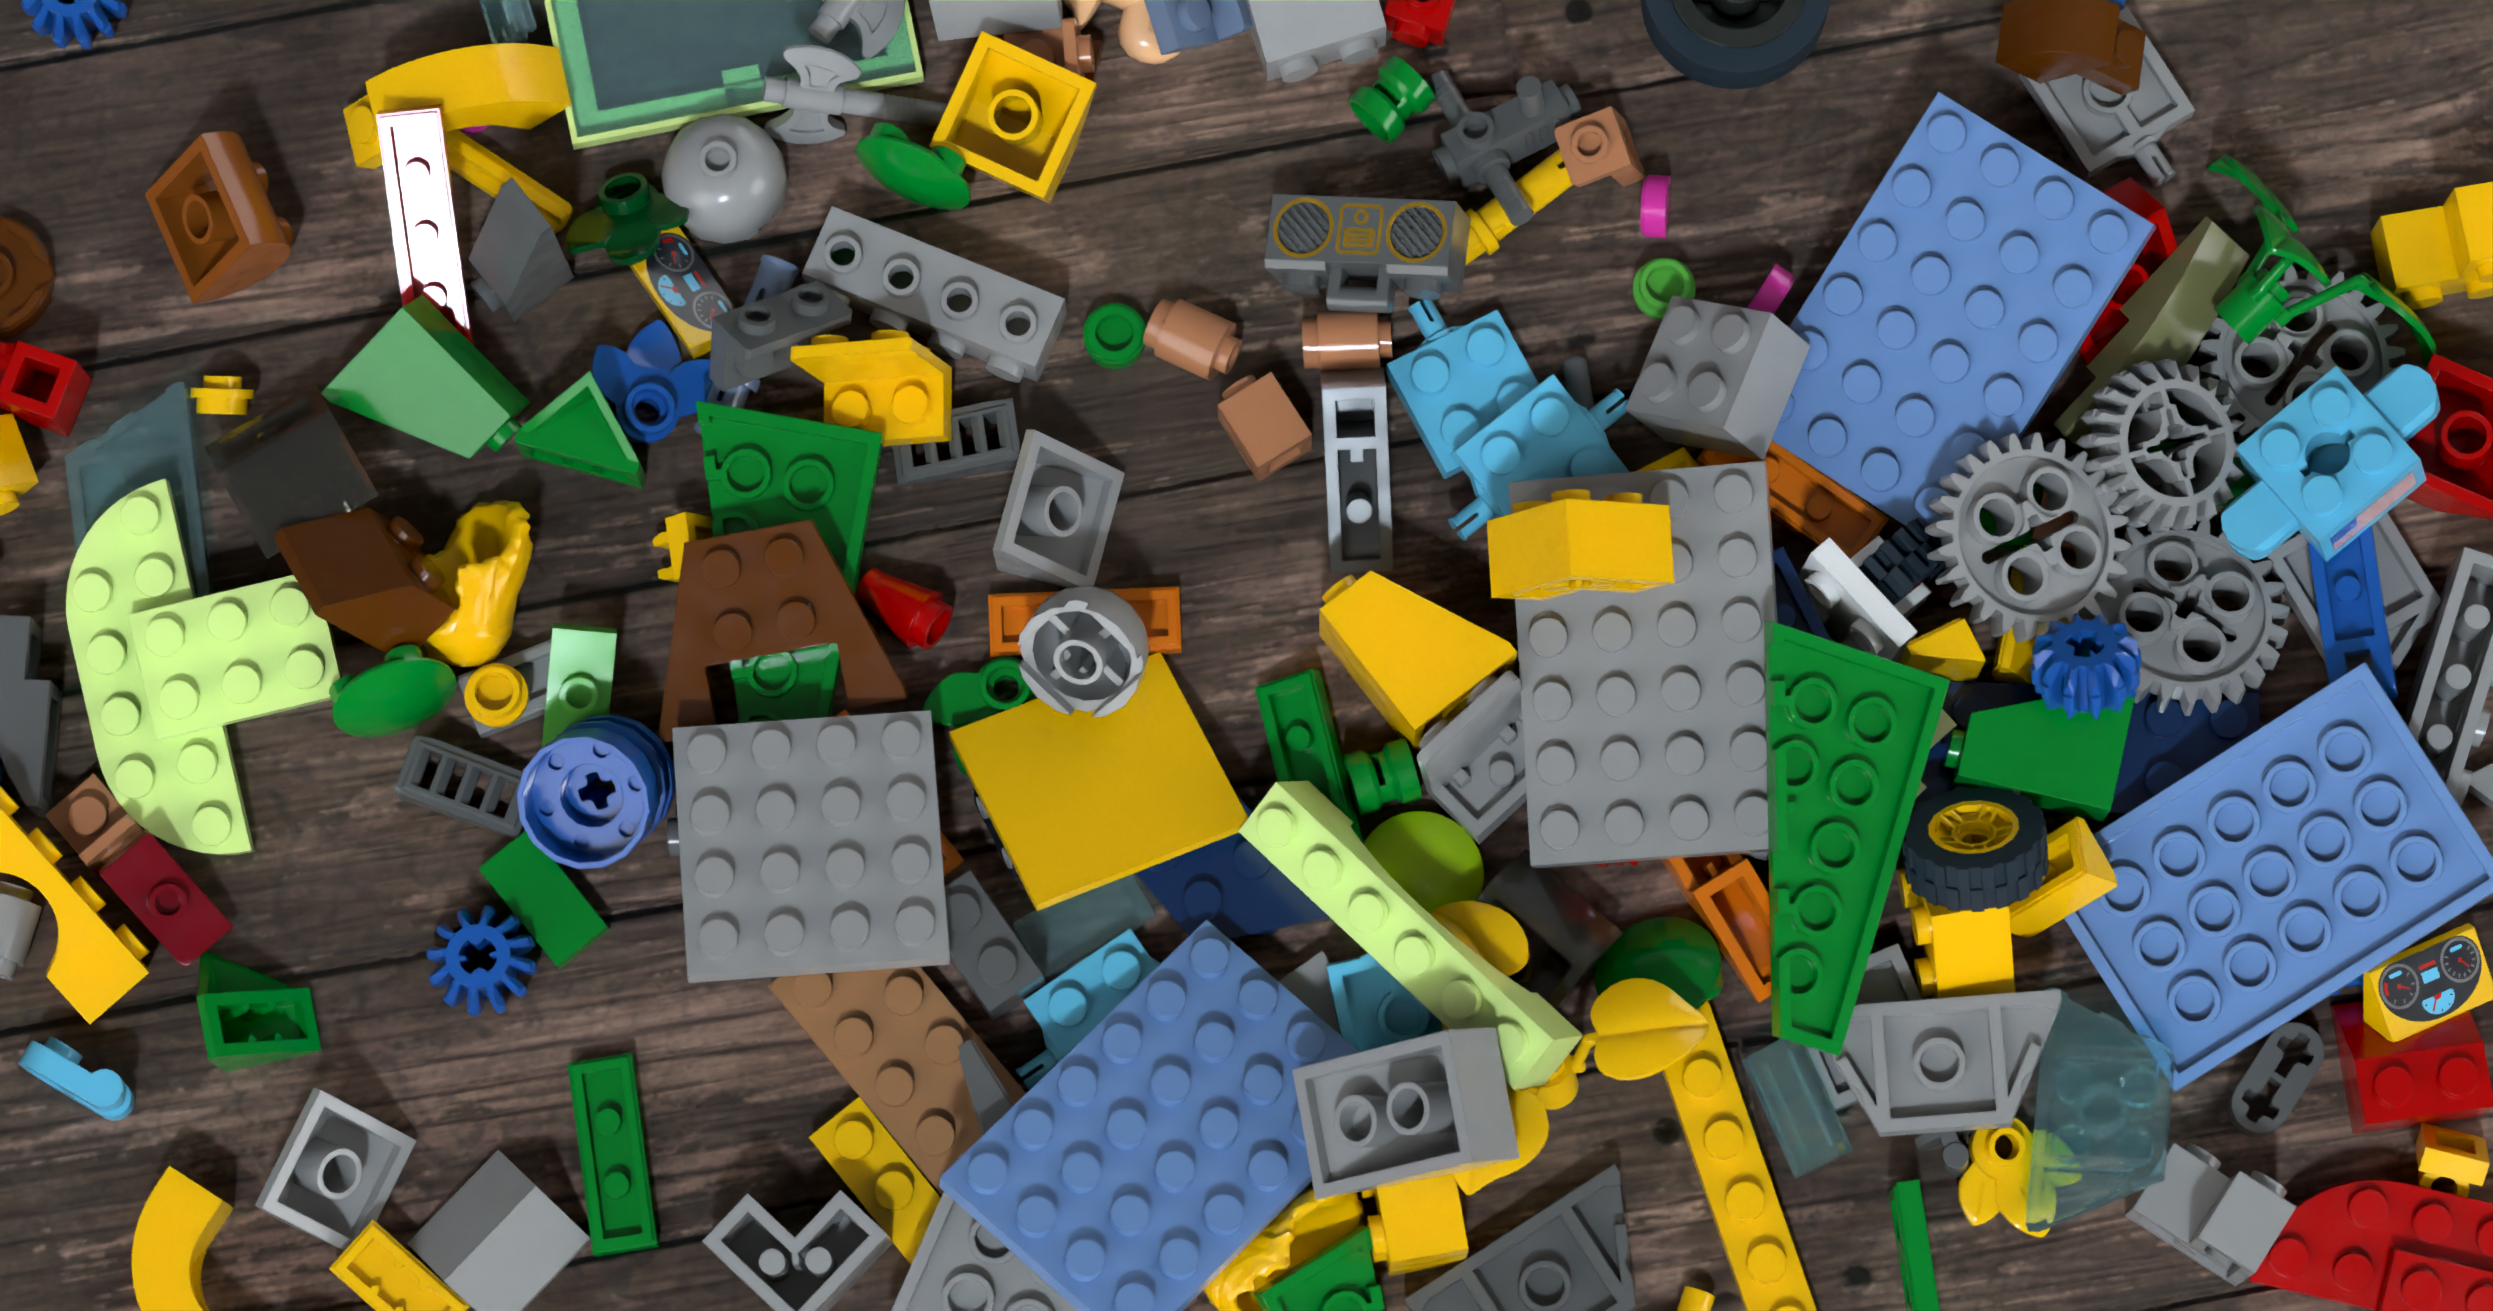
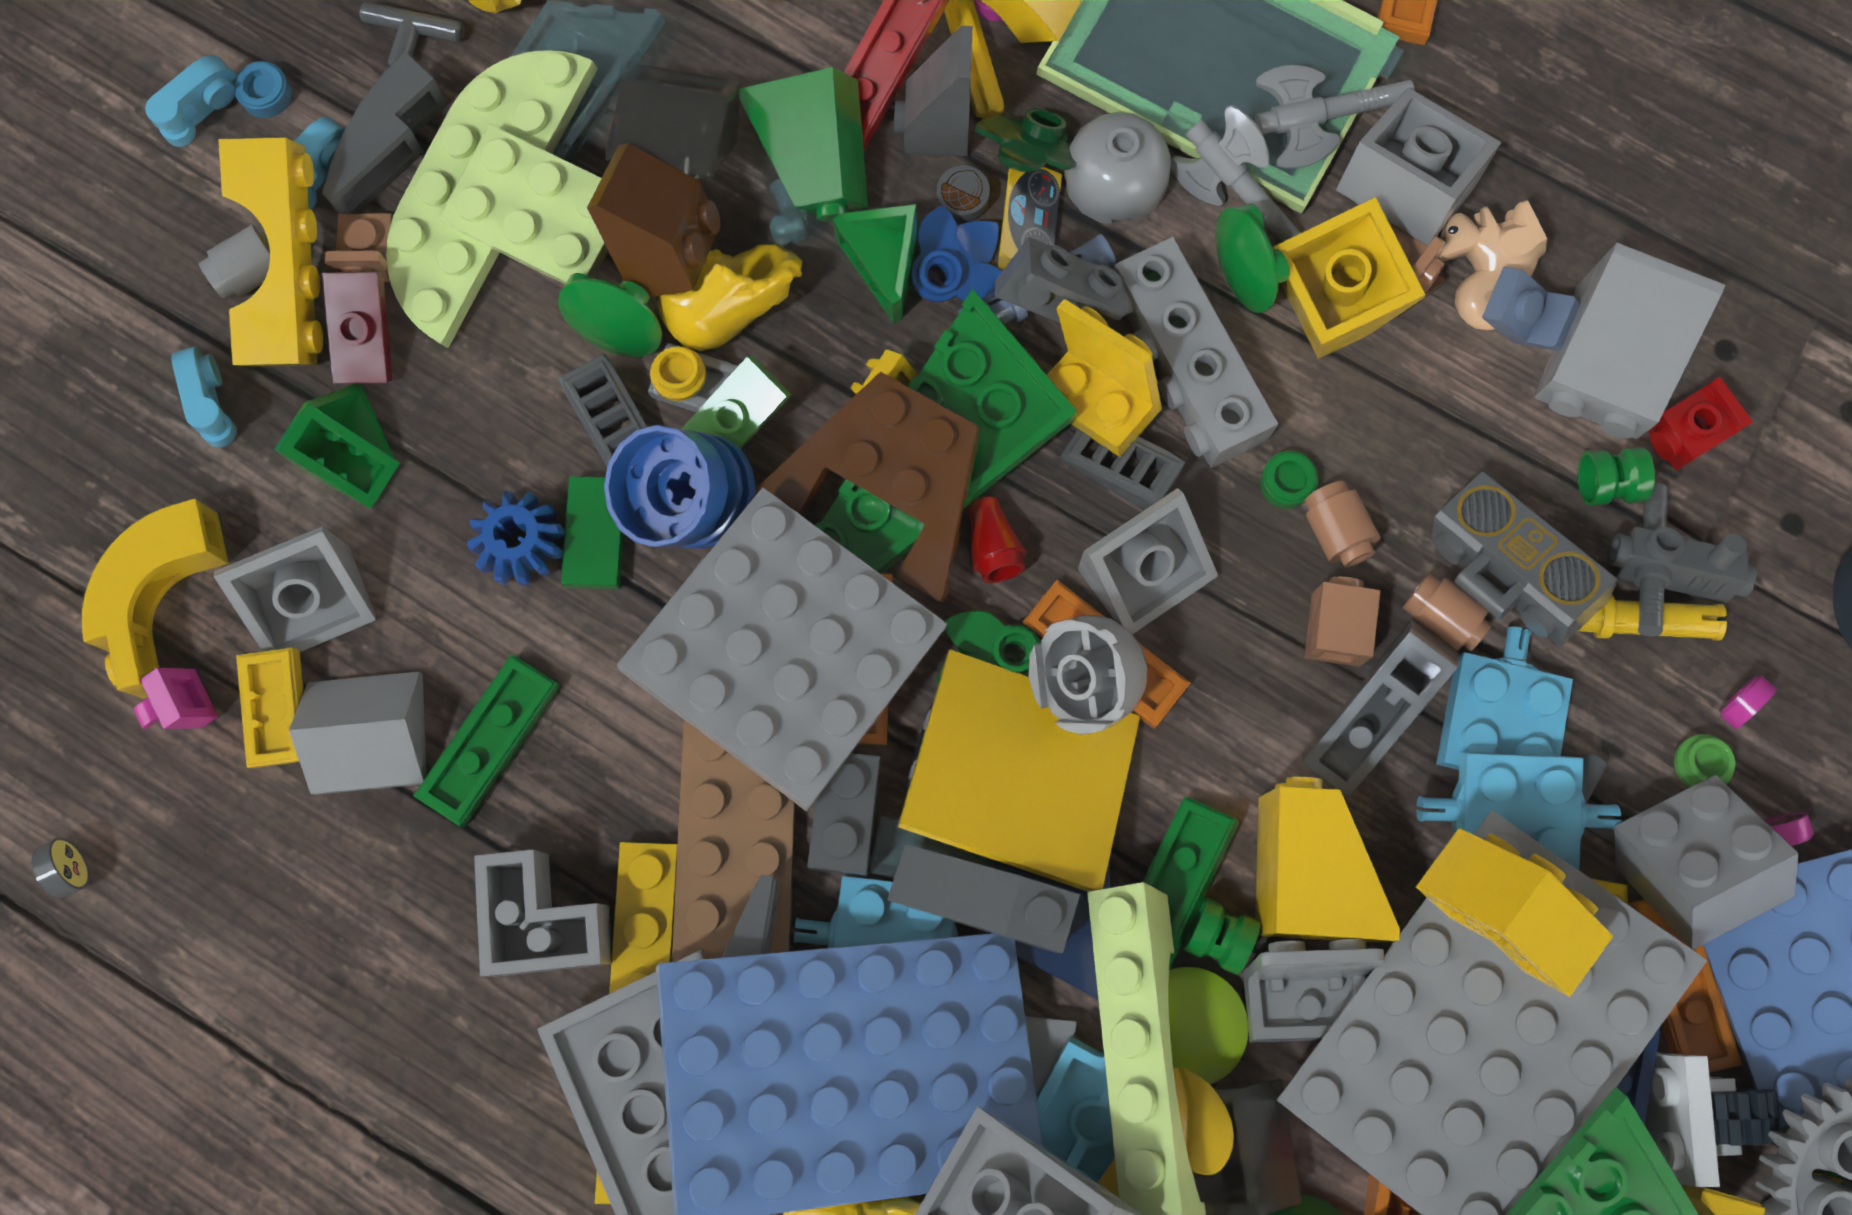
camera: 40 degrees right, 0 degrees up
yellow plate [190,376,254,415] -> none
nougat bracket [1554,106,1646,187] -> none
none -> clear light blue arm [769,179,808,245]
none -> dark grey slope [887,844,1080,954]
none -> dark grey tile [937,165,990,222]

